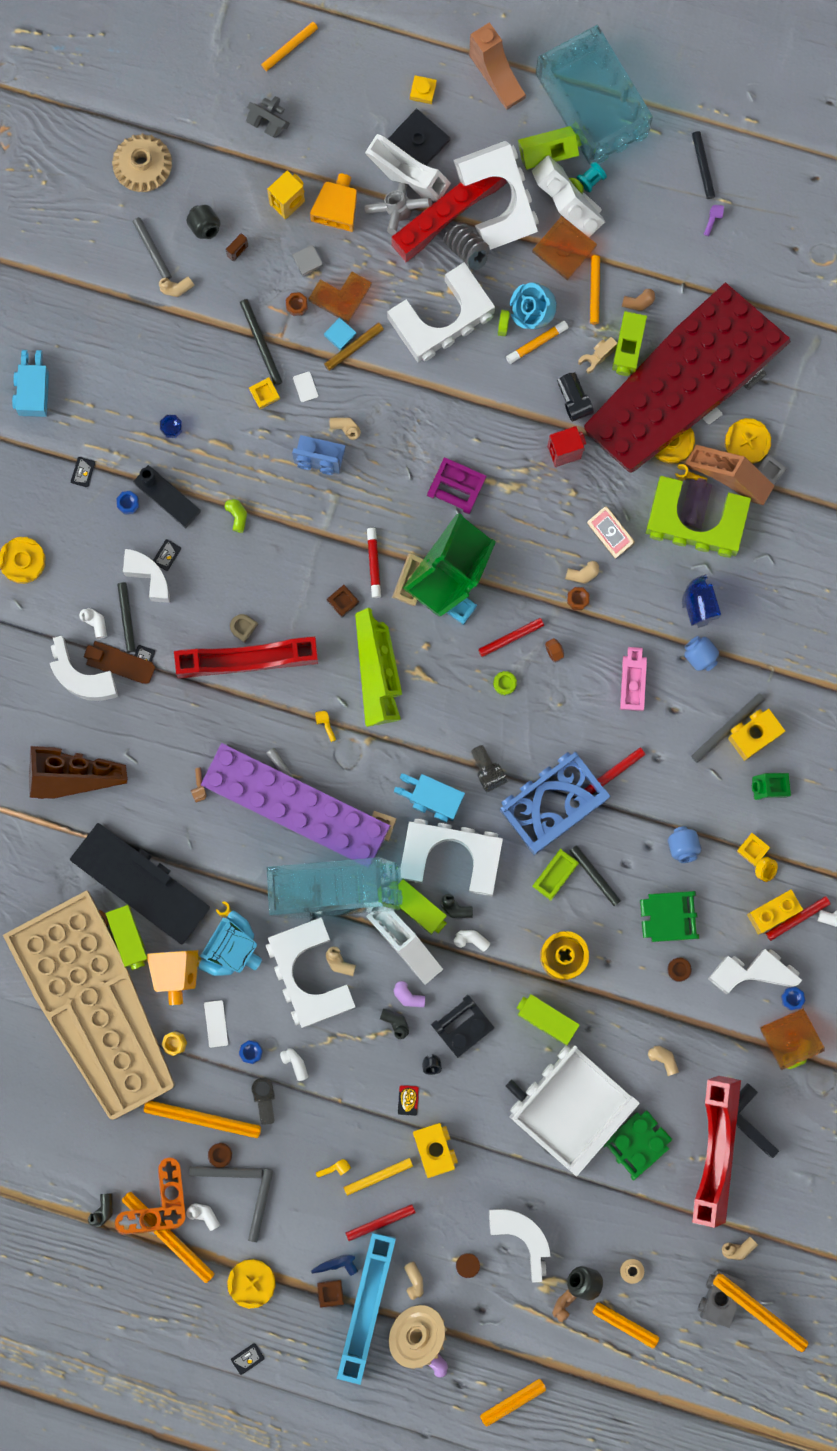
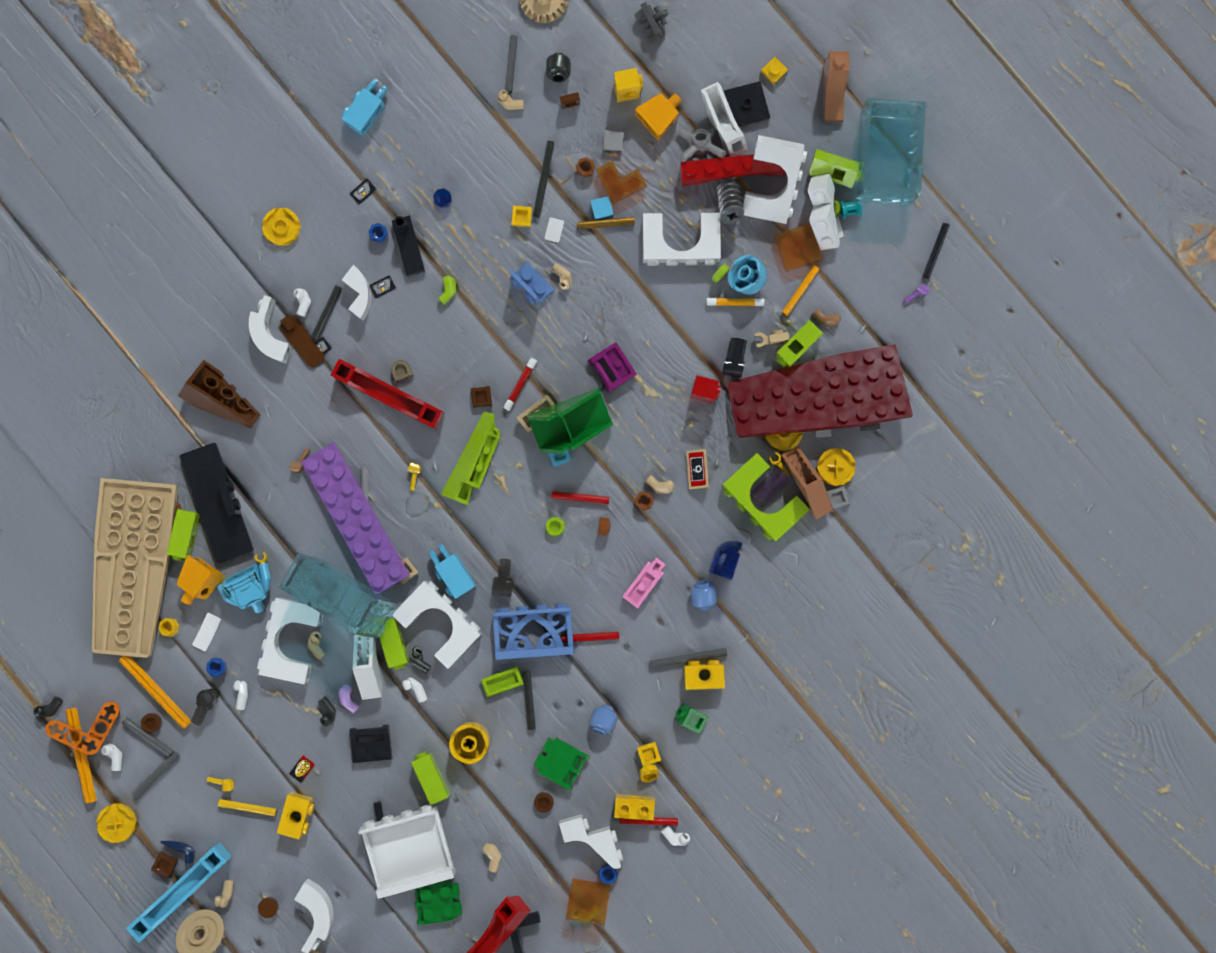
camera: 40 degrees right, 5 degrees up
black sticker [231,1343,265,1375] -> none
red bar [346,1204,416,1241] -> none
black hinge [422,1054,442,1075] -> none

